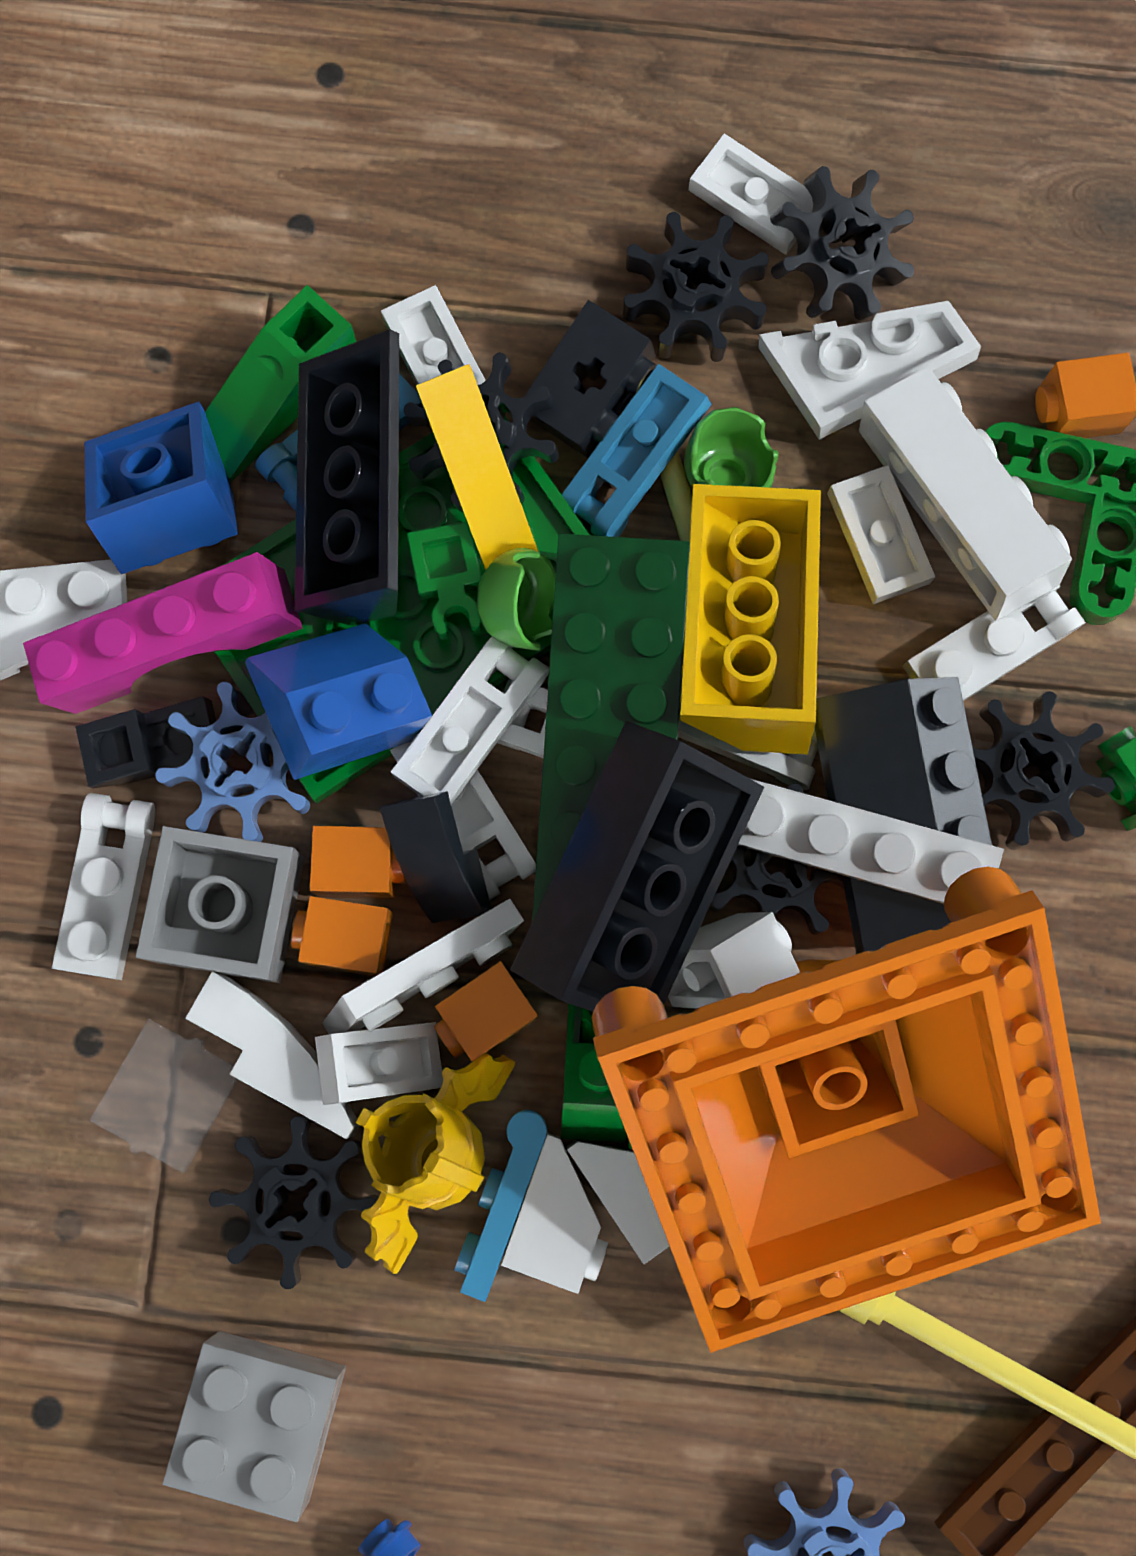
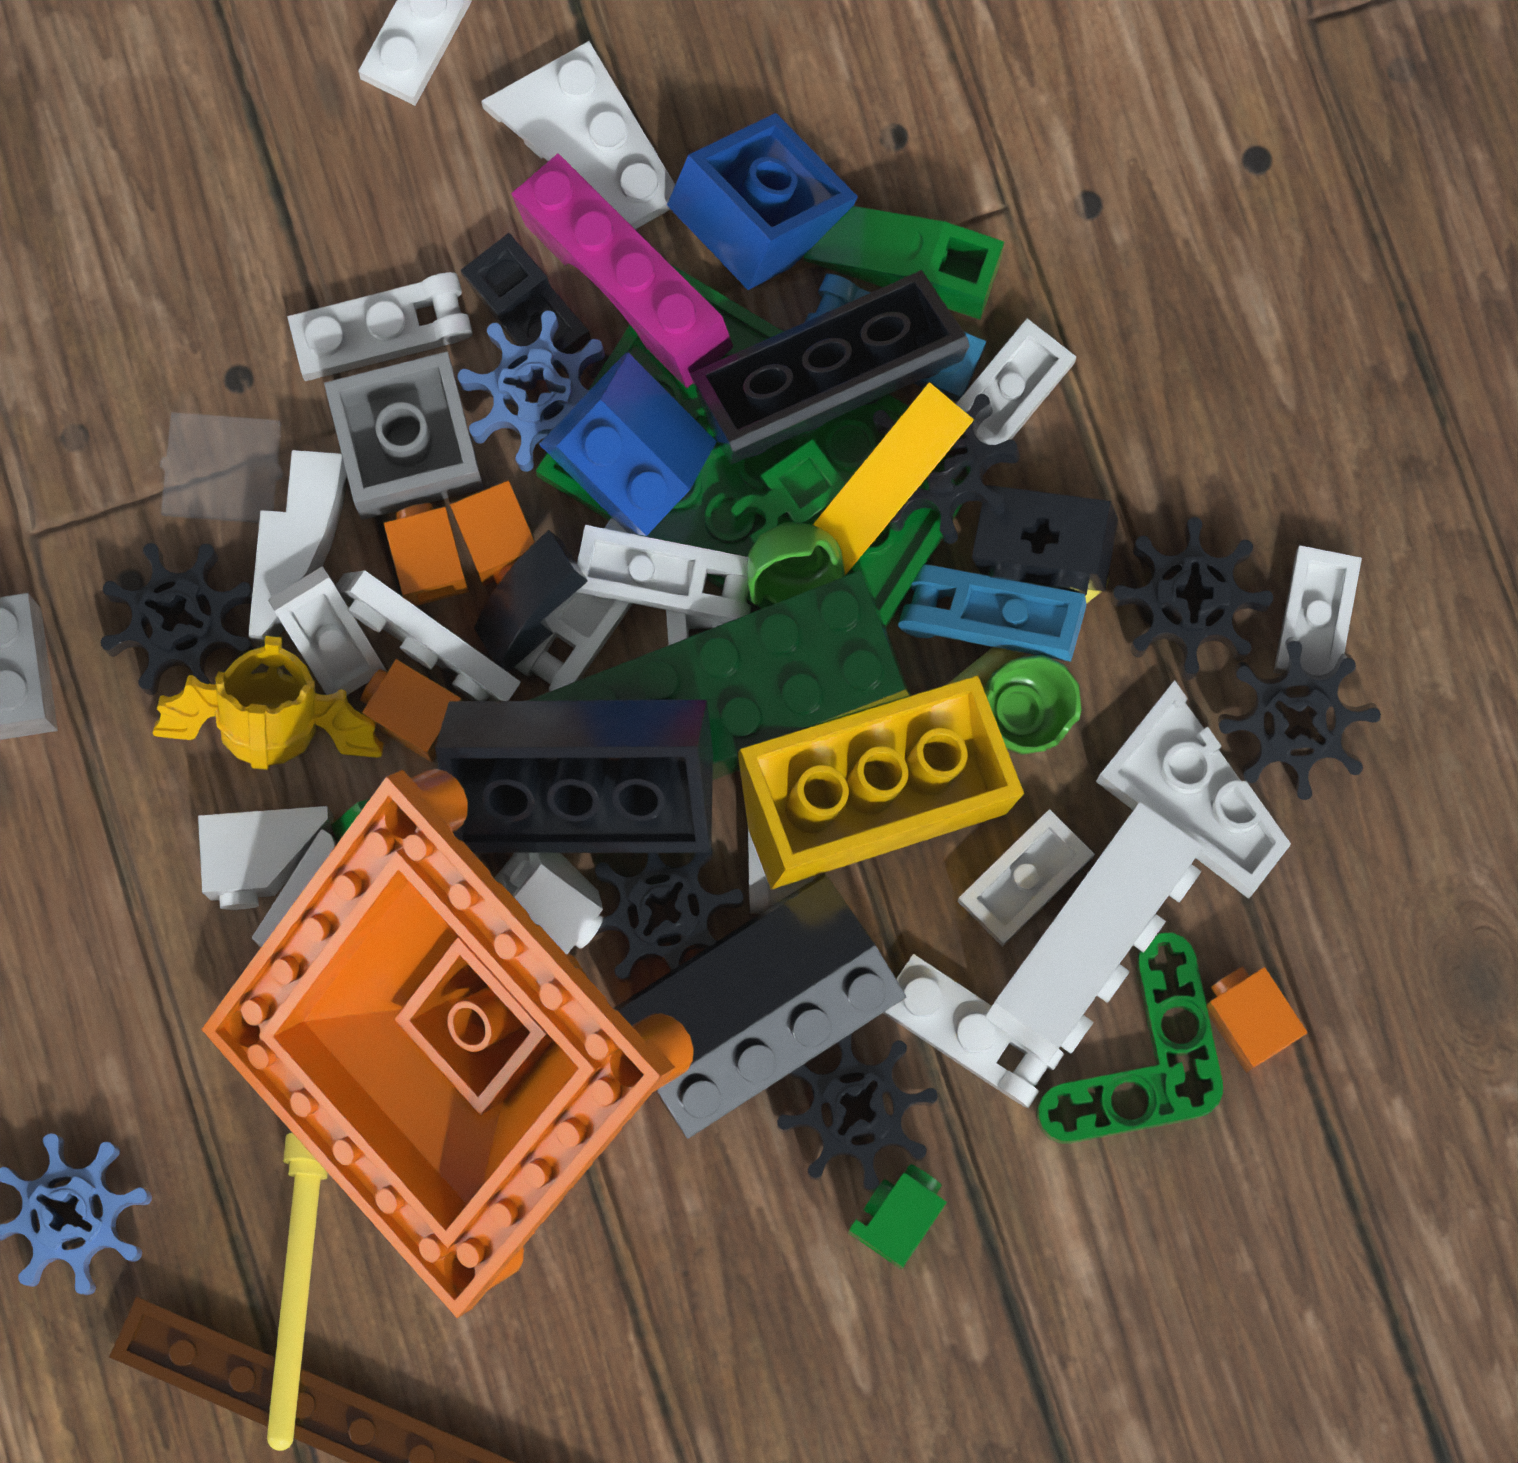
camera: 70 degrees right, 0 degrees up
dark azure plate [454,1109,547,1302] -> none
white plate [738,779,1004,904] -> none

